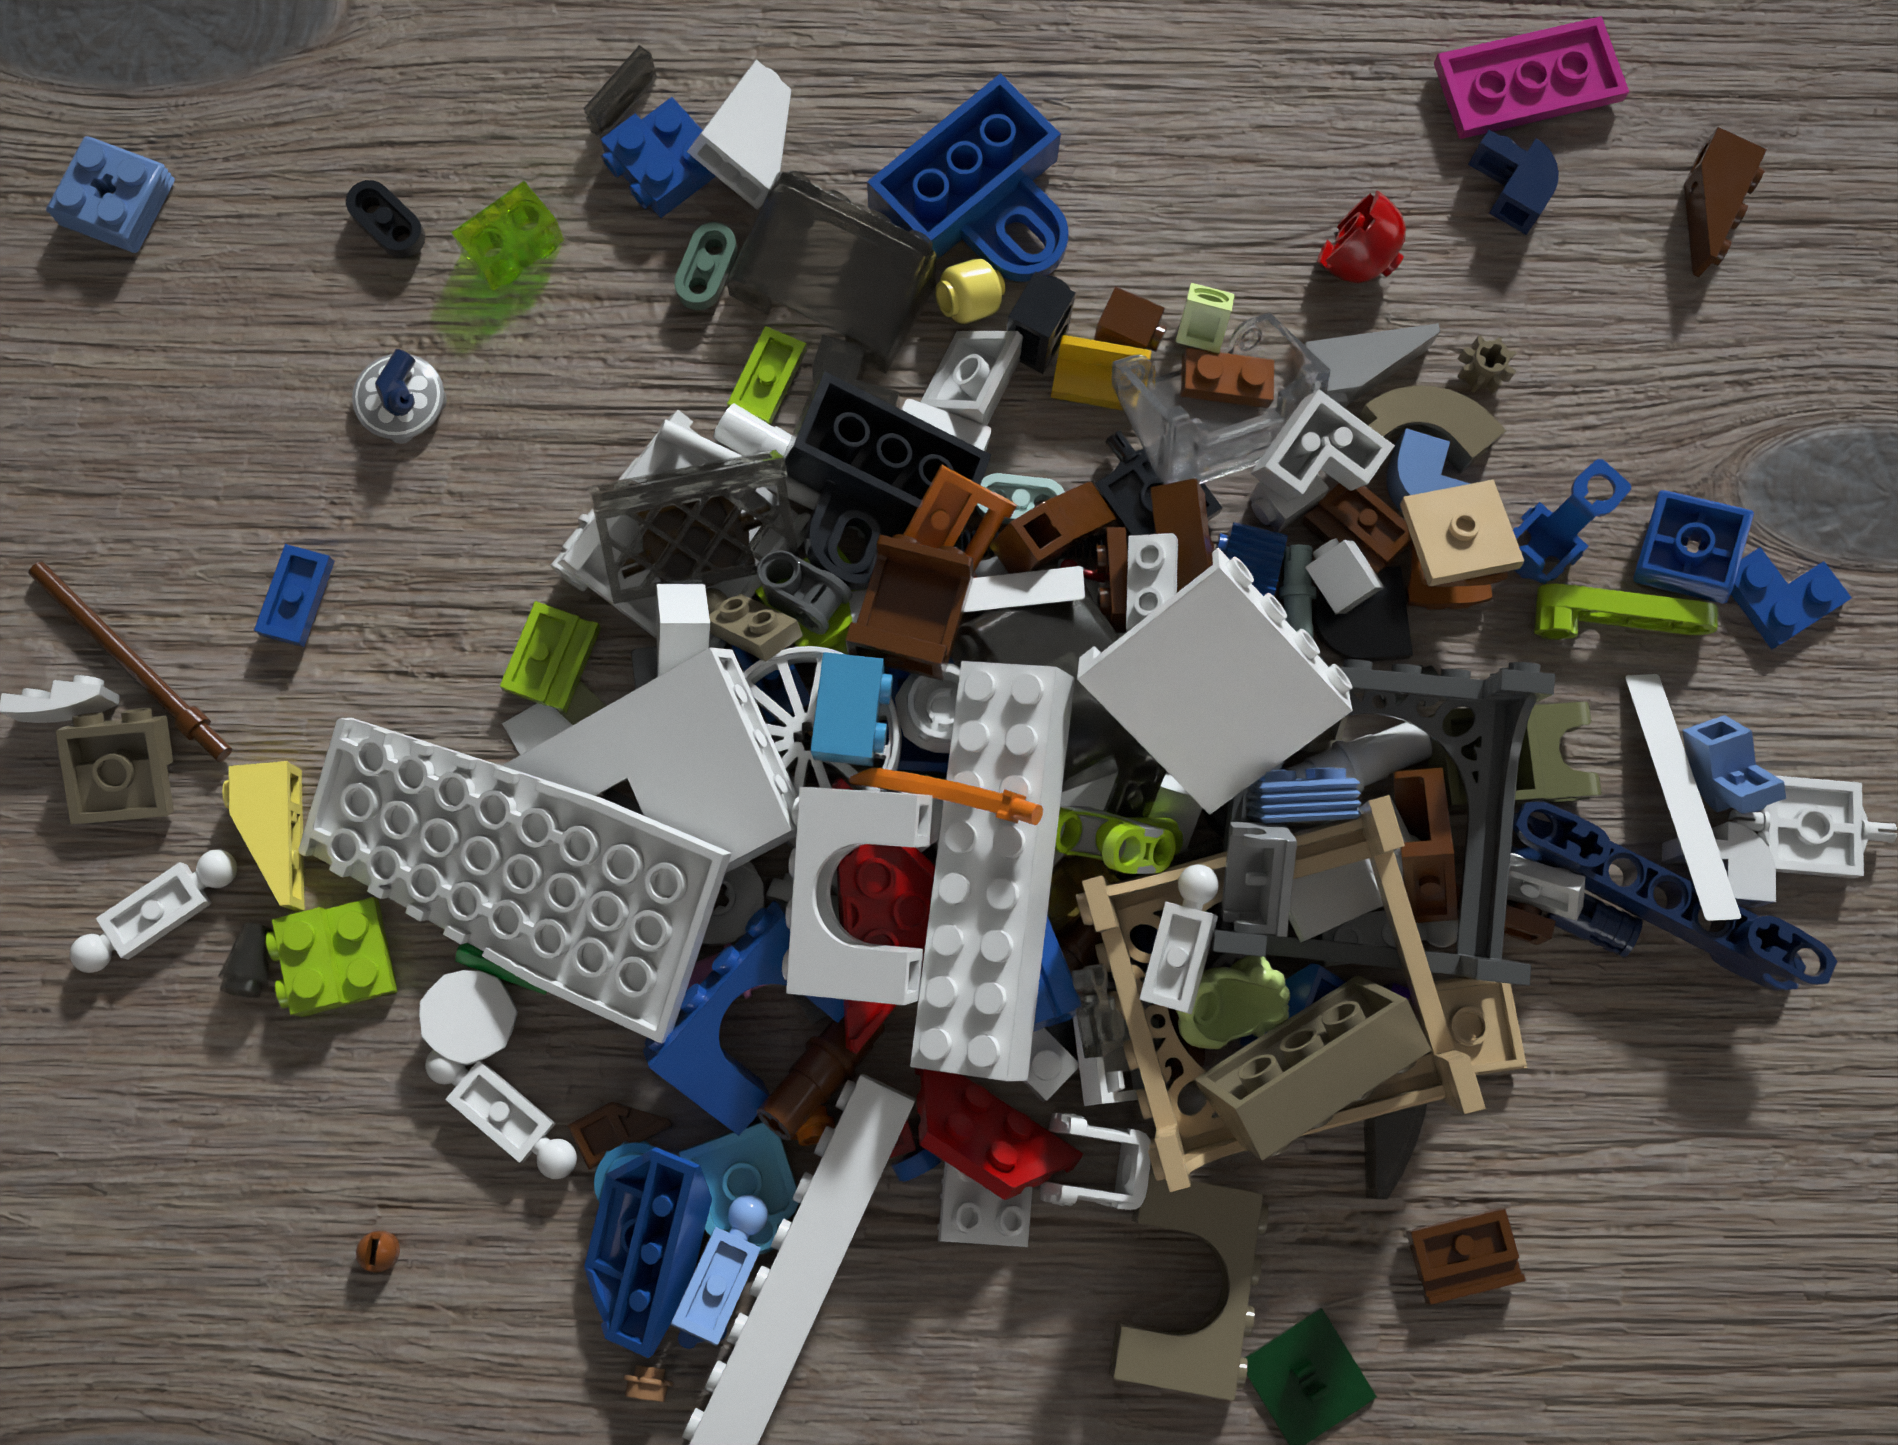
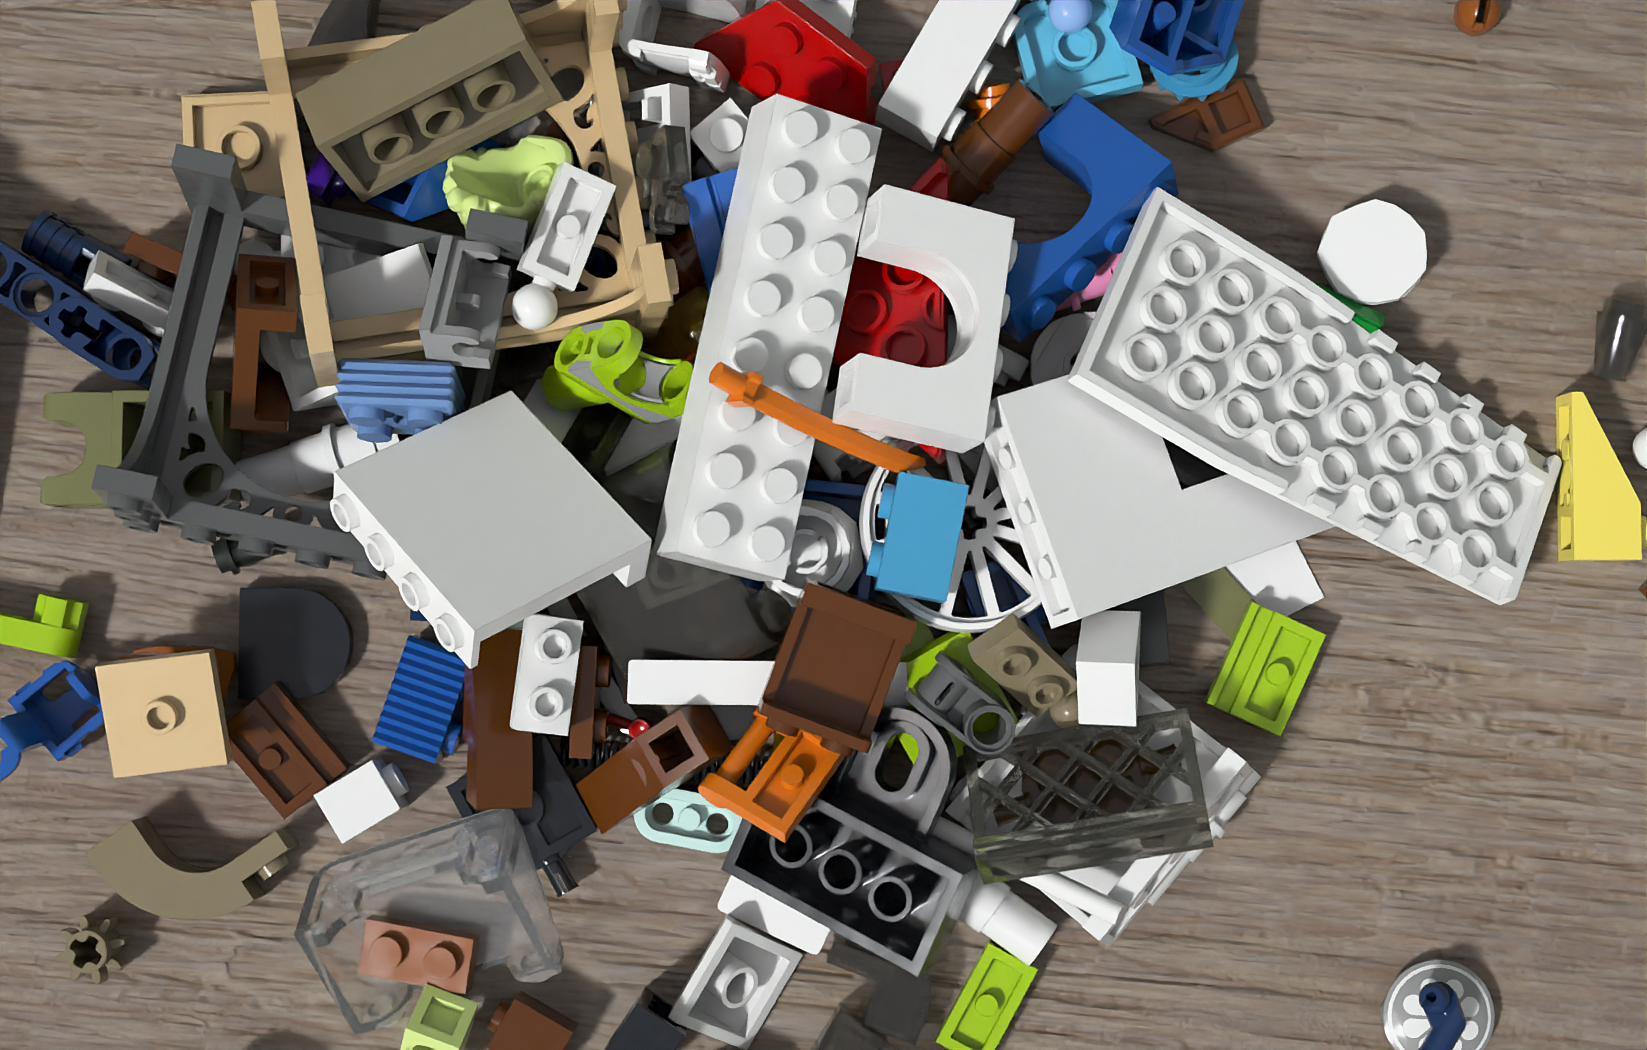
camera: 170 degrees left, 10 degrees up
blue plate [254,544,335,647] -> none
lime plate [266,897,398,1017] -> none
white plate [425,1050,577,1179] -> none
blue tile [891,1146,942,1182] -> none
yellow panel [1050,335,1152,413] -> none
white brick [1251,389,1395,501] -> none
light aqua pin [1279,544,1317,639] -> none
light grey slope [1297,323,1440,408] -> none
white brick [1305,538,1385,614] -> none
medium blue brick [1386,428,1470,512] -> none

